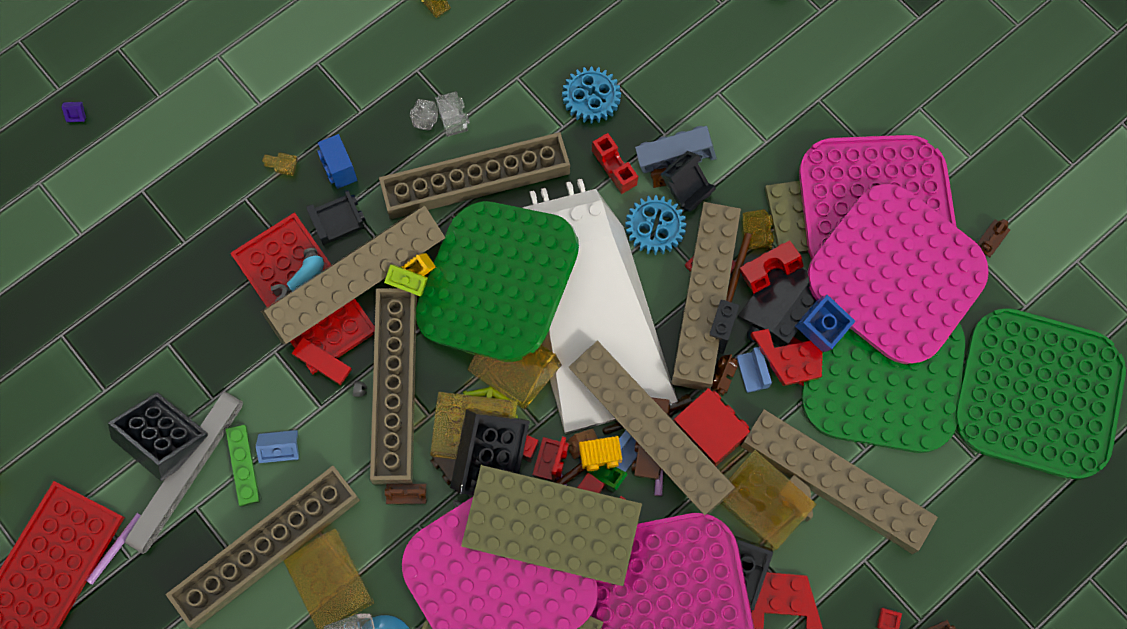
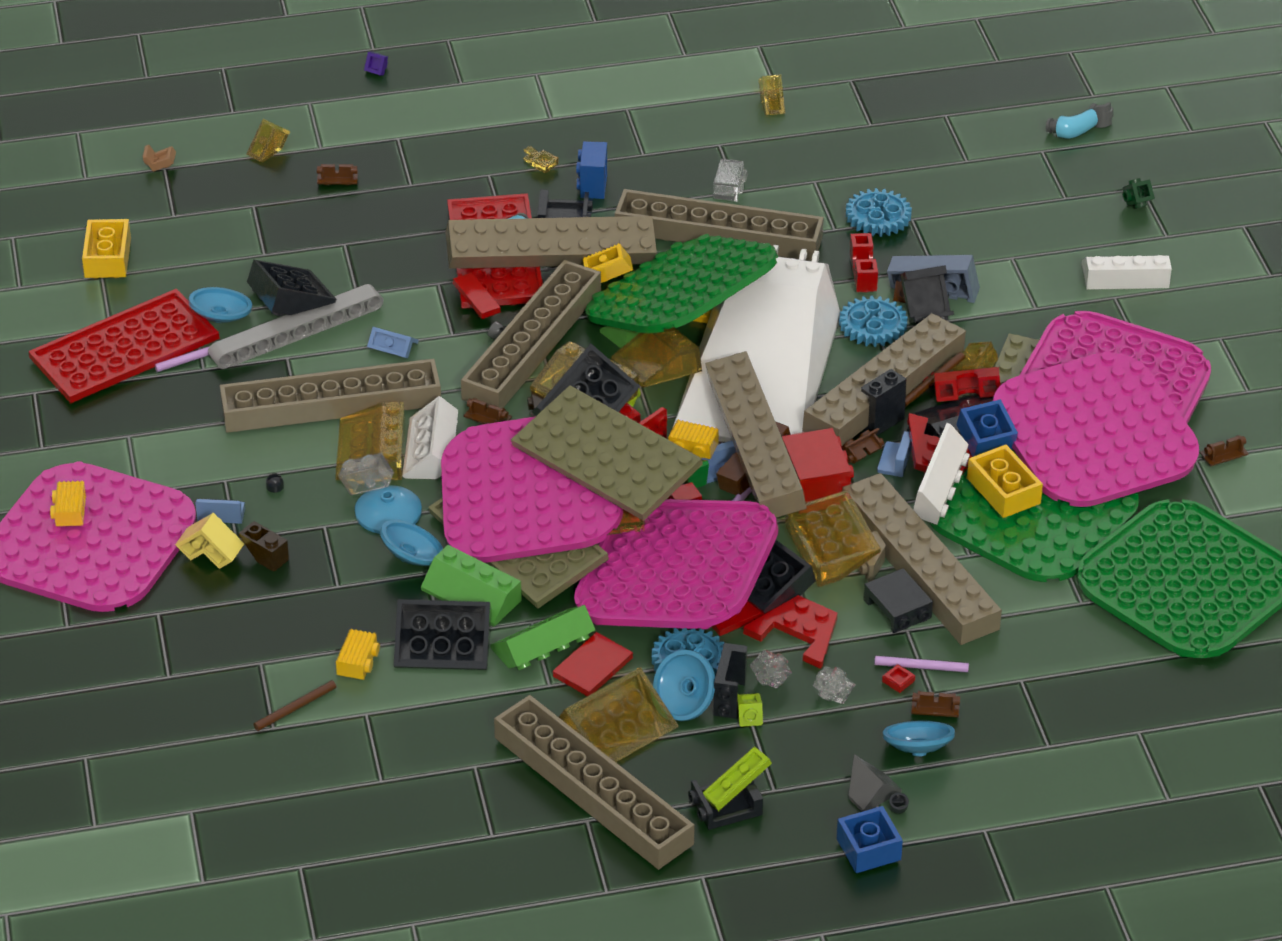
camera: 30 degrees right, 30 degrees down
bright green plate [226,425,260,506] -> none
lime plate [384,264,428,296] -> none
clear brick [410,99,438,130] -> none
none -> dark azure dish [189,287,252,323]
none -> clear yellow slope [247,119,290,162]
none -> reddish brown hinge [317,164,358,185]
none -> white slope [402,396,458,479]
none -> black panel [864,568,933,633]
none -> lavender bar [875,656,969,672]
none -> white slope [913,423,970,525]
none -> yellow brick [967,445,1043,518]
none -> white slope [1082,255,1172,289]

